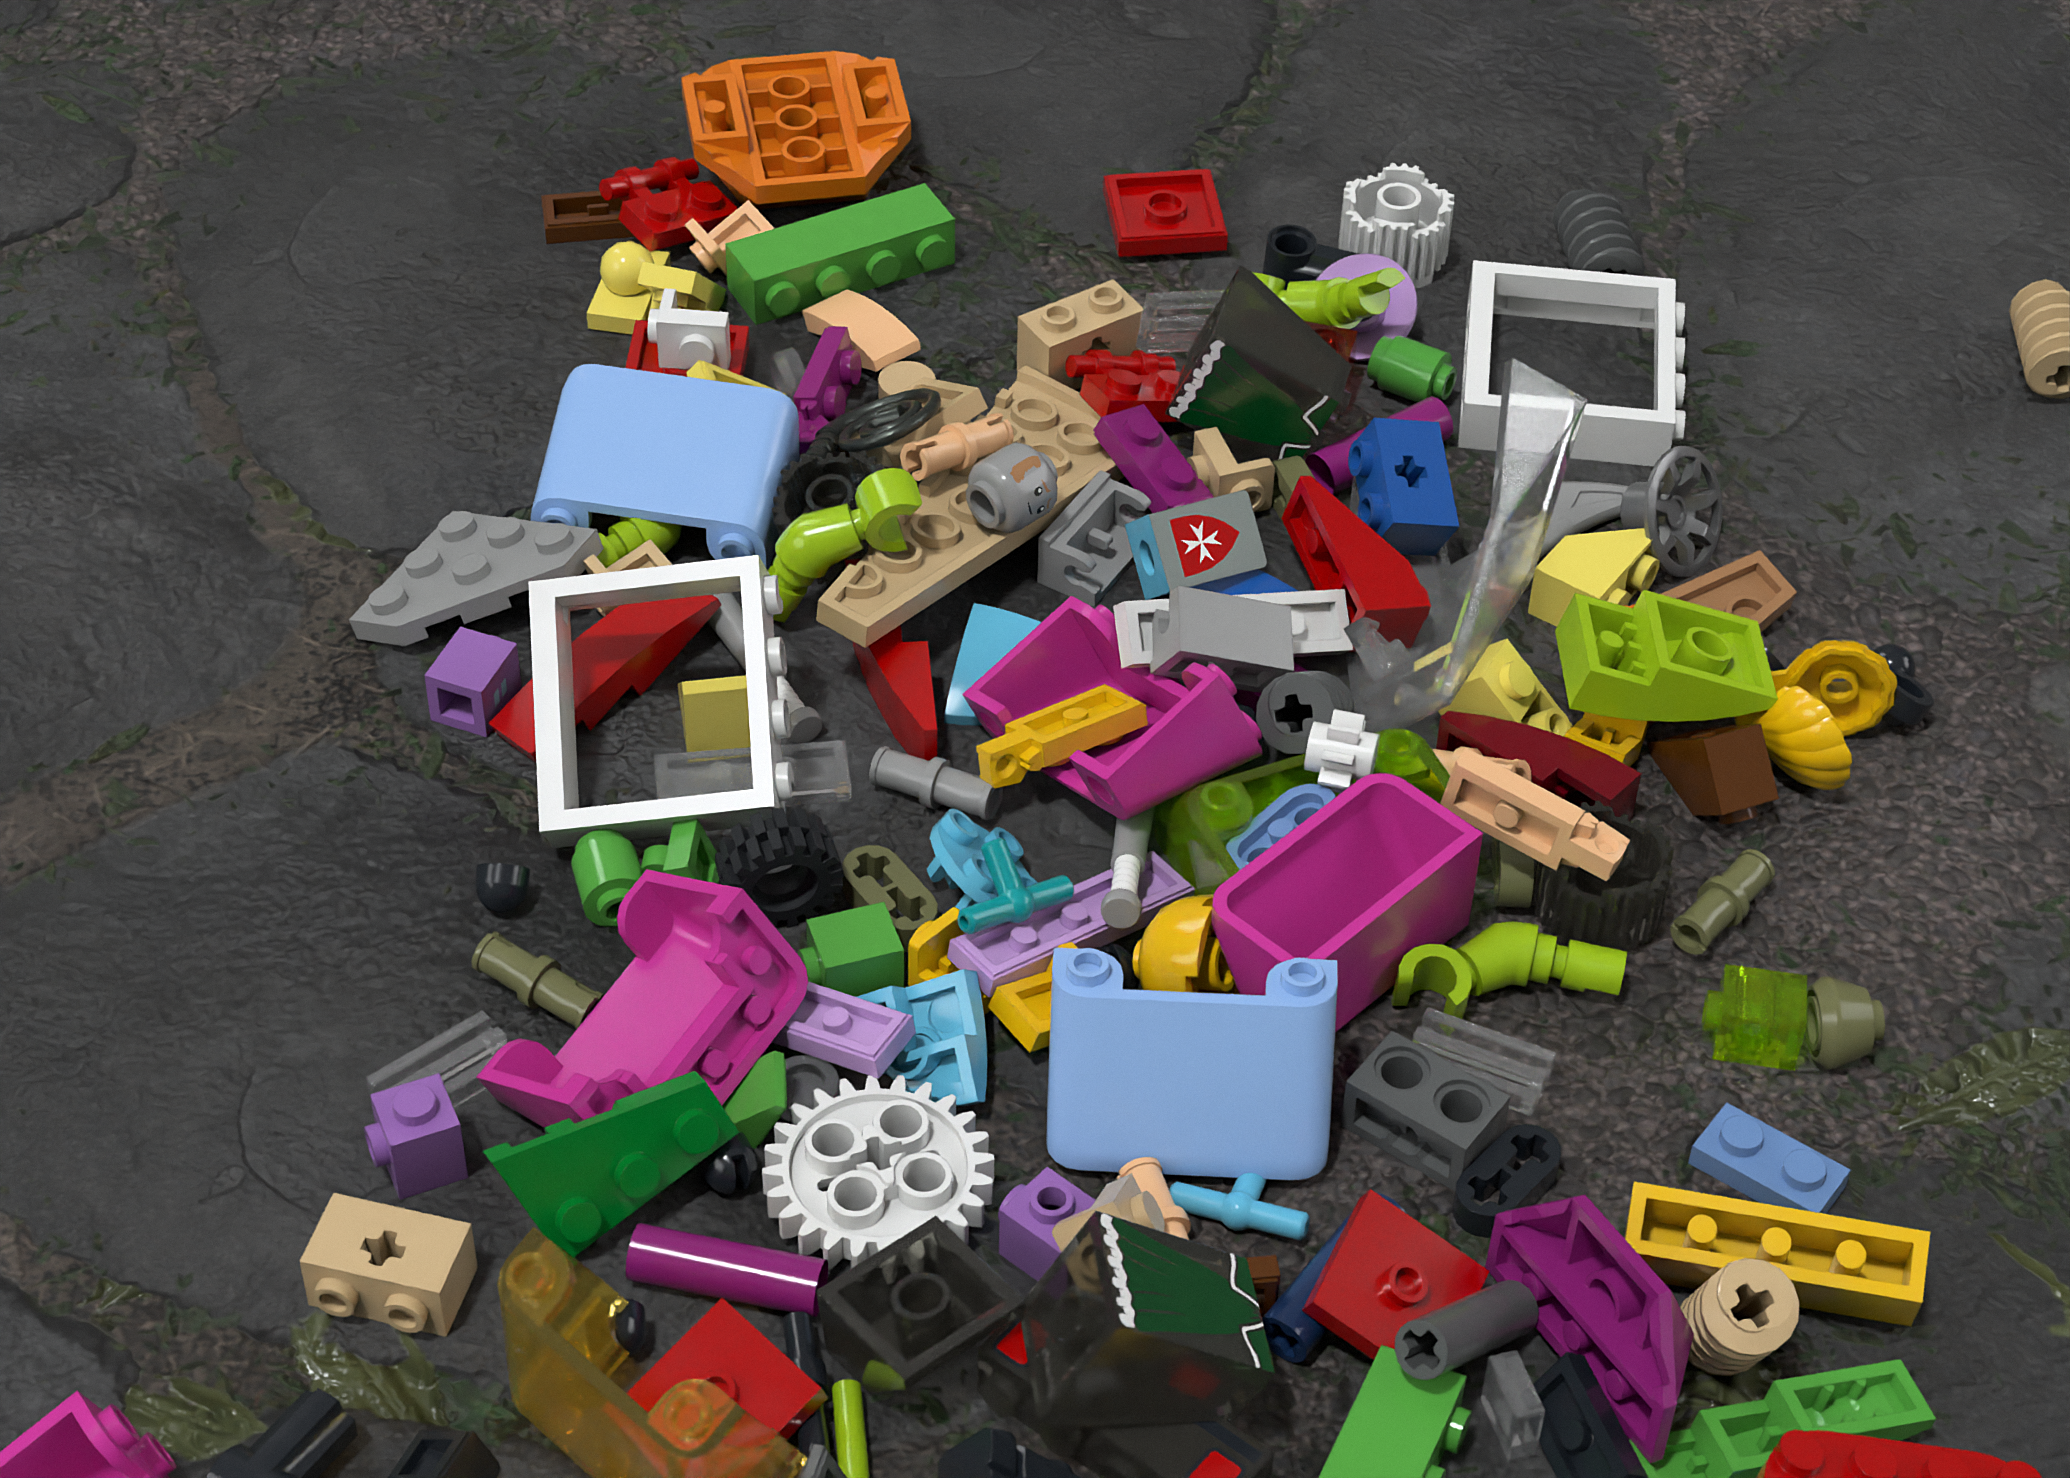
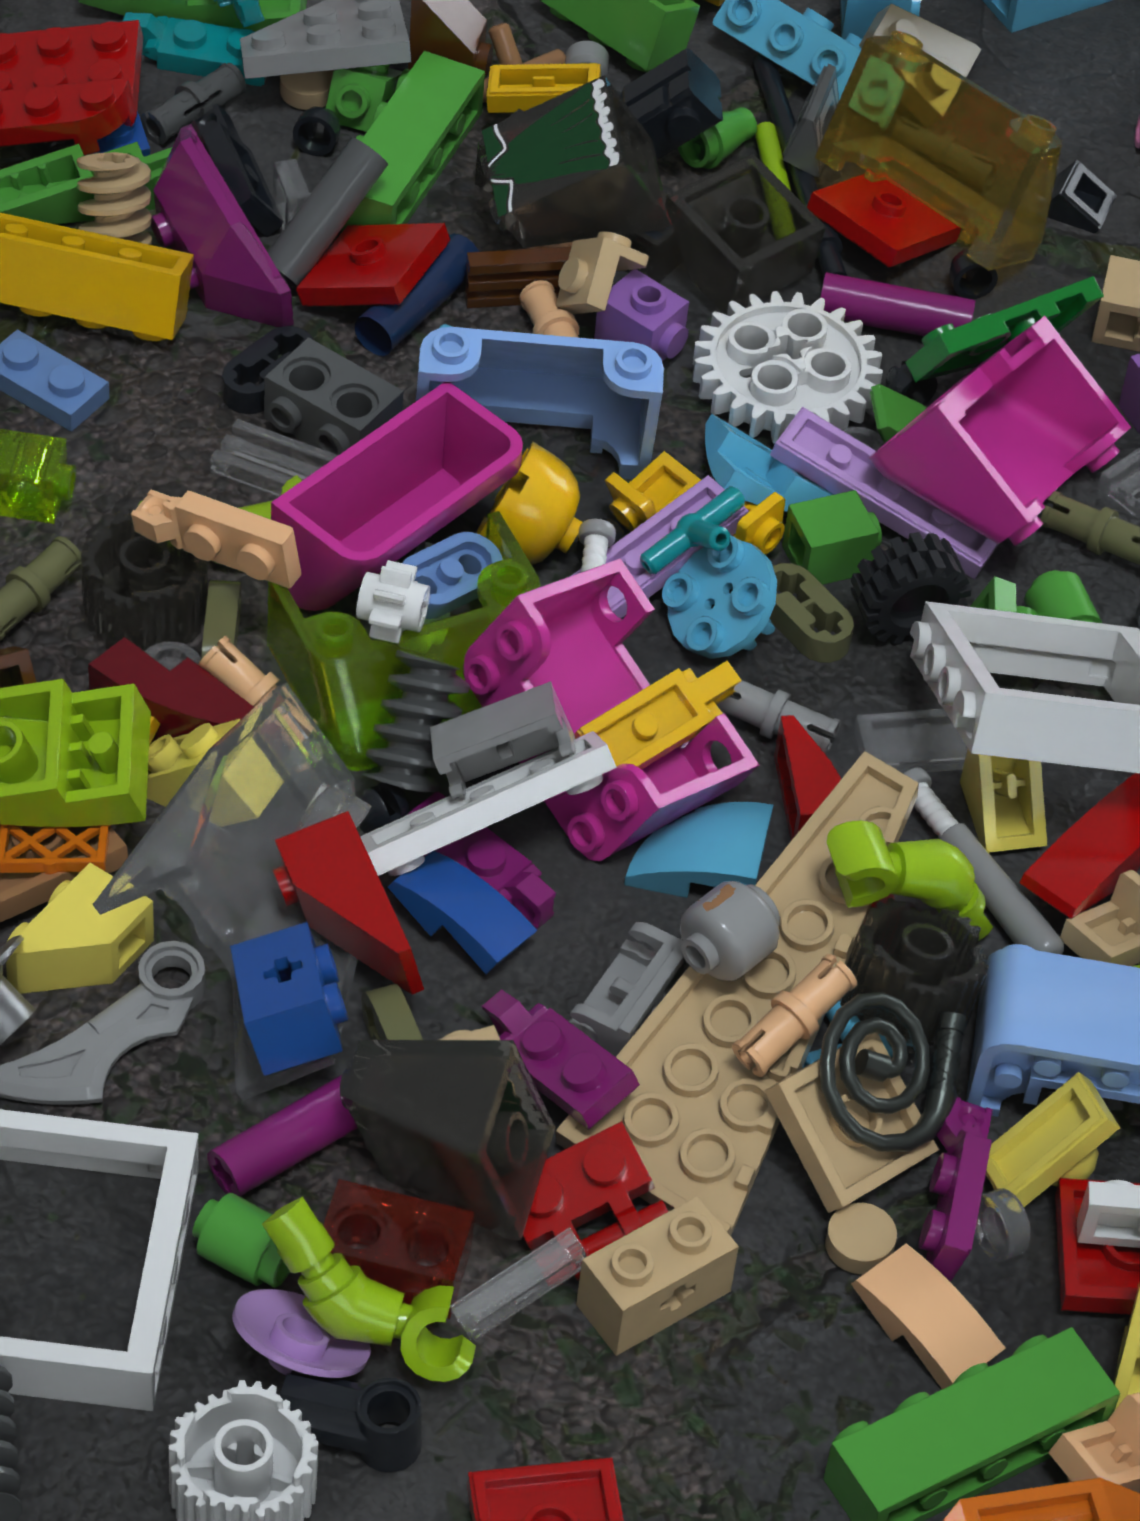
camera: 175 degrees right, 5 degrees up
piece [1125,490,1267,600] -> none

